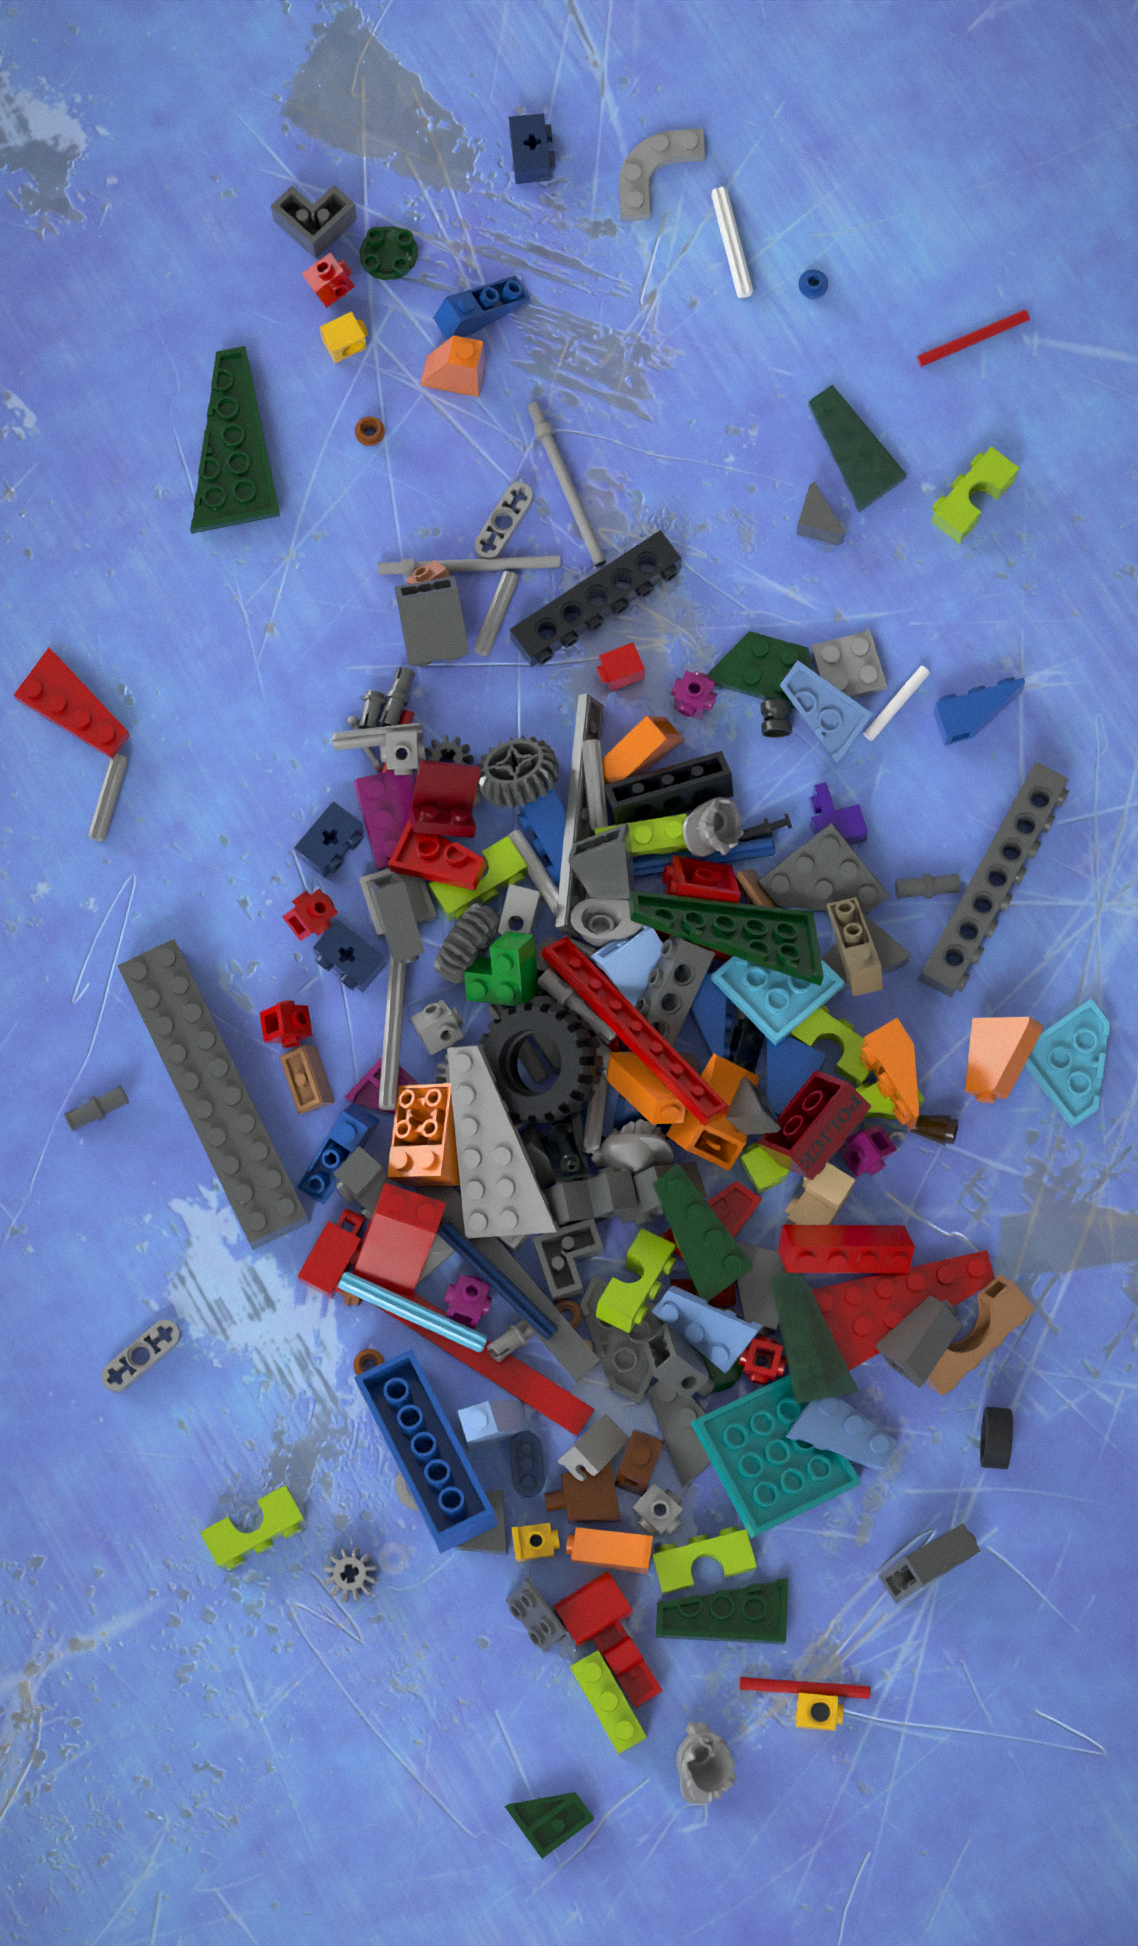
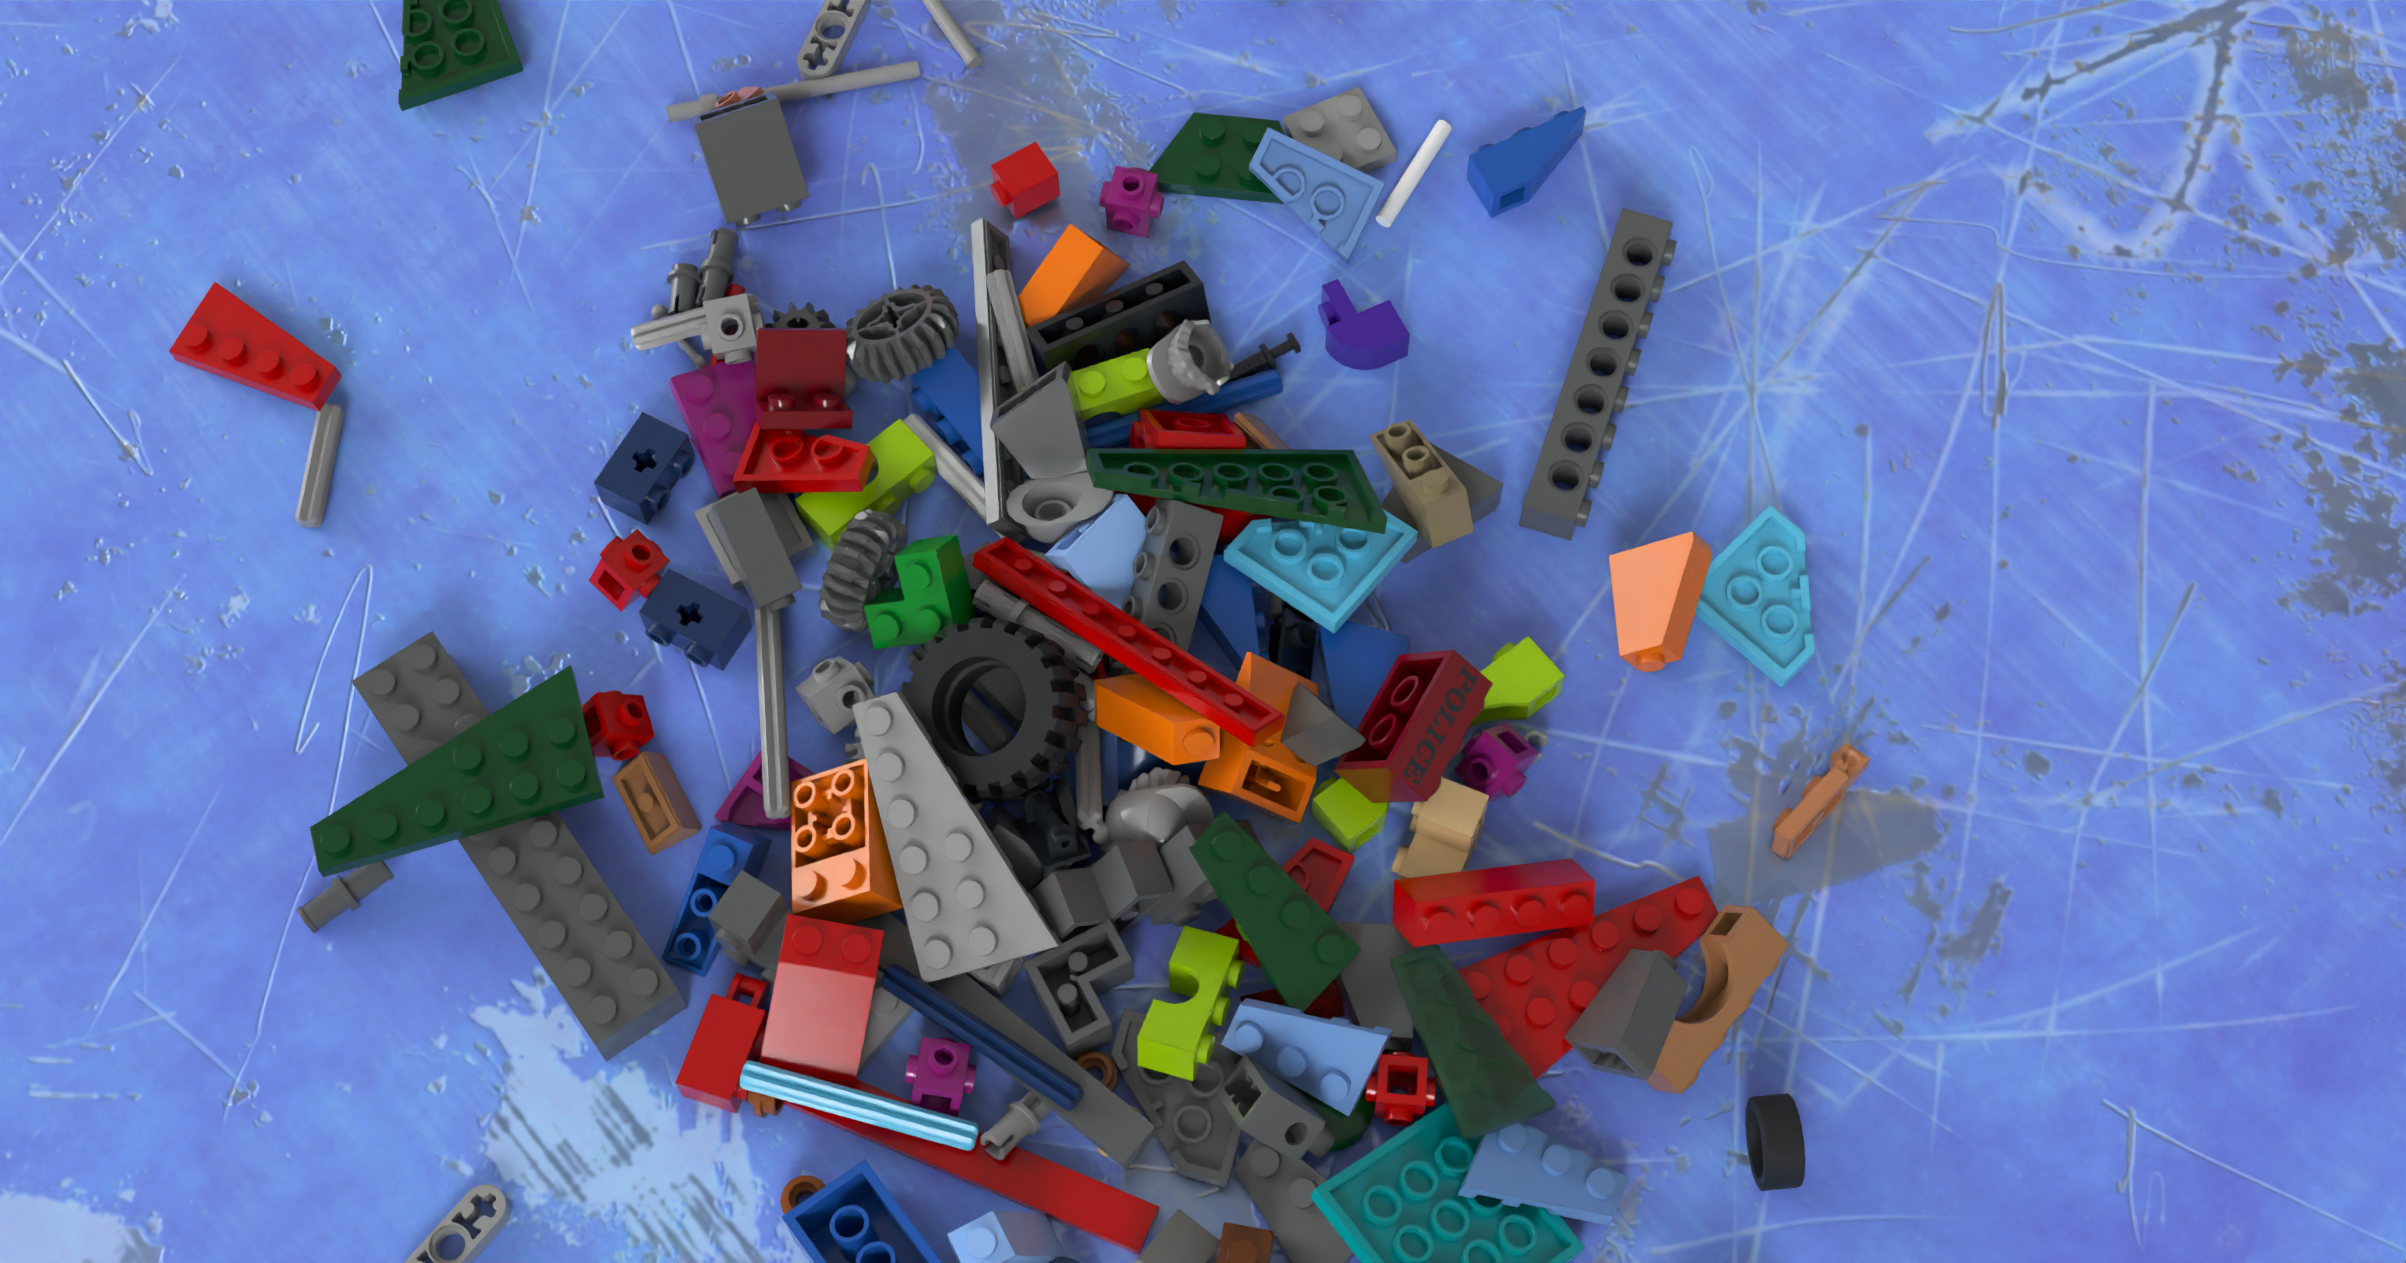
camera: 10 degrees left, 10 degrees down
light grey axle [474,571,519,657] -> none
light grey torso [498,884,543,936] -> none
black brick [510,530,681,667] -> none
dark grey plate [758,822,890,914] -> none
pearl dark grey wheel [760,699,792,738] -> none
lime arch [788,1005,873,1087] -> none
orange slope [859,1018,919,1130] -> none
dark grey pin [895,873,960,899] -> none
dark brown cone [910,1115,958,1146] -> none
none -> dark green wing [310,665,605,877]
none -> nougat hinge [1772,742,1870,860]

